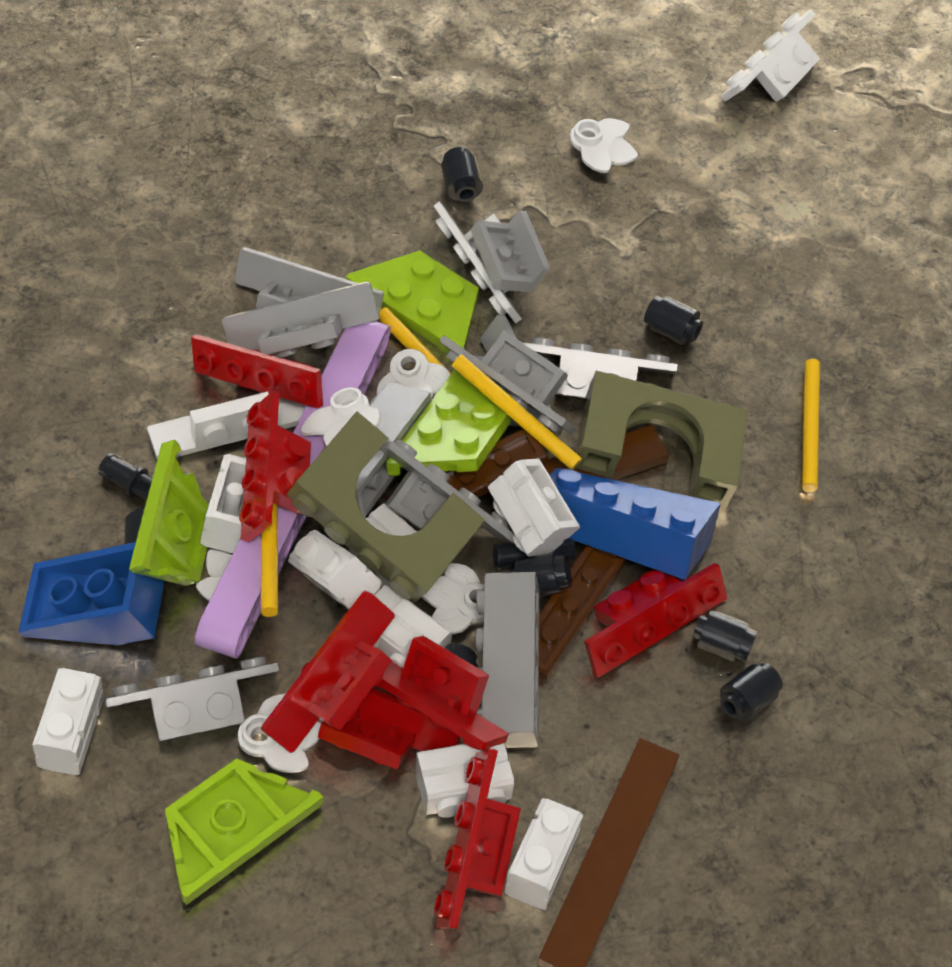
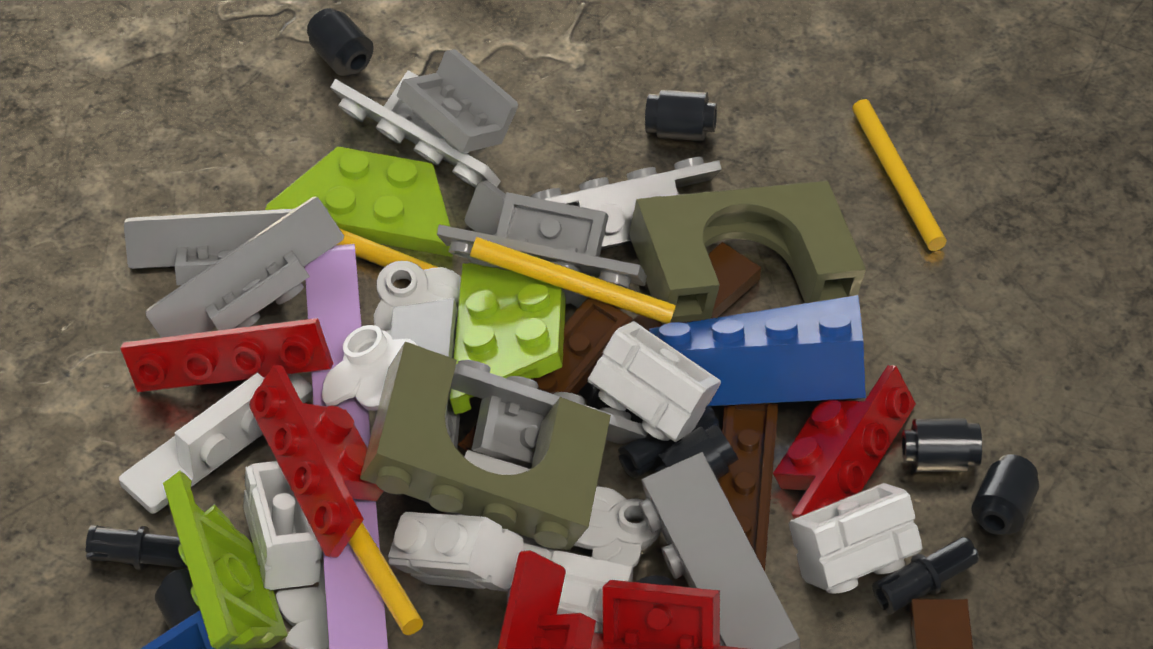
camera: 20 degrees left, 5 degrees down
none -> white brick [789,483,923,594]
none -> black axle [872,537,979,614]

